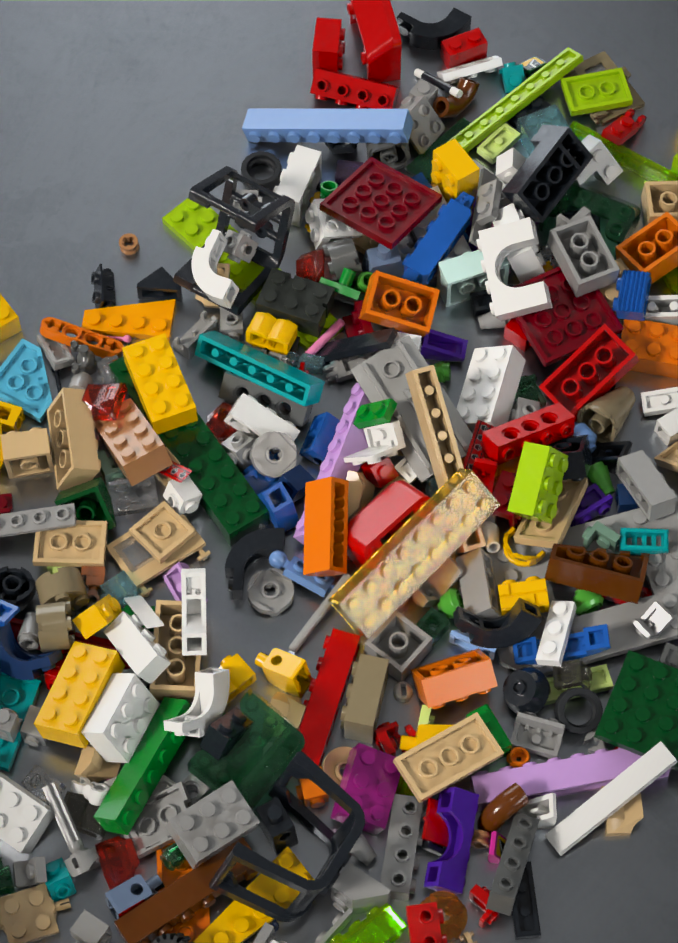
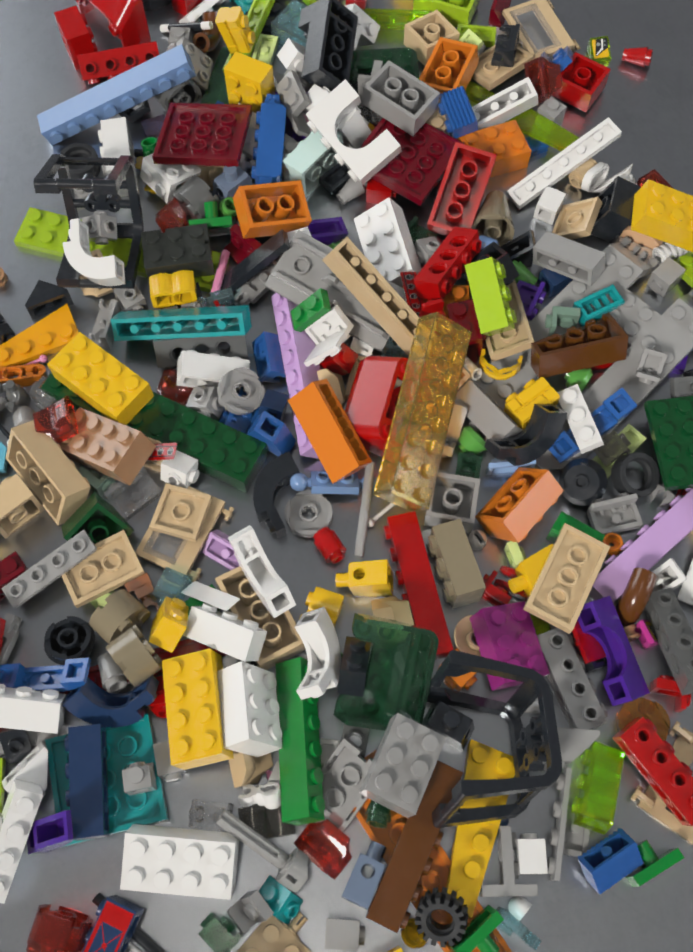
camera: 30 degrees left, 5 degrees up
none -> yellow brick [215,6,256,54]
none -> red brick [313,527,347,564]
none -> white hinge [368,493,405,527]

